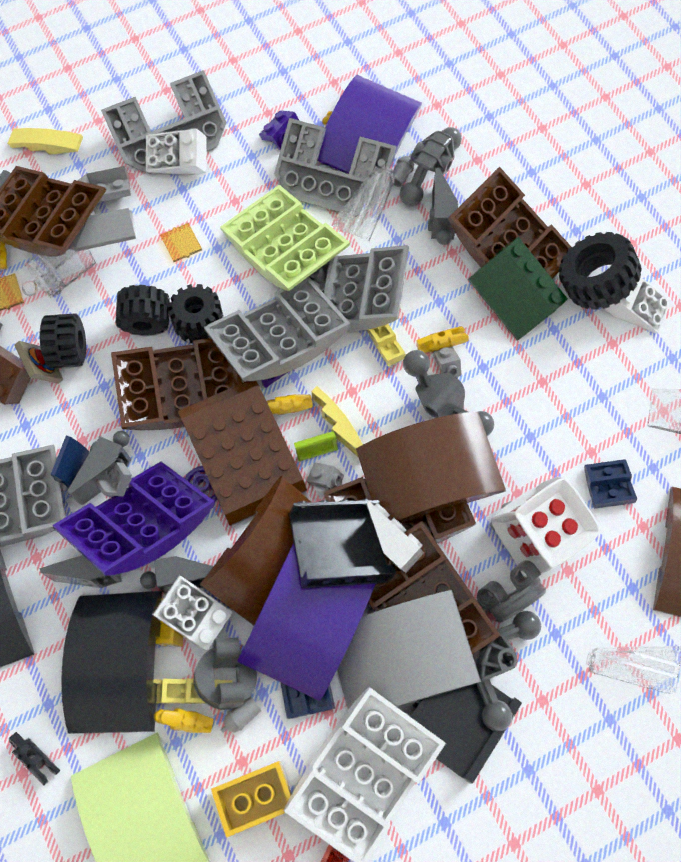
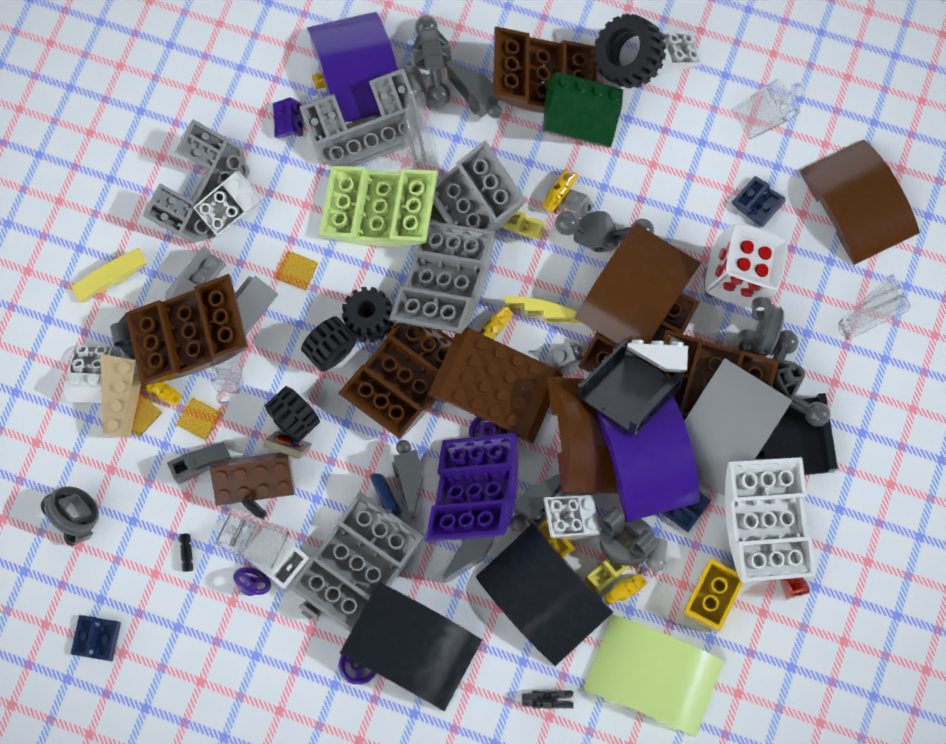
camera: 40 degrees left, 5 degrees up
light grey bracket [97,463,132,497] -> none
lime plate [294,431,338,462] -> none

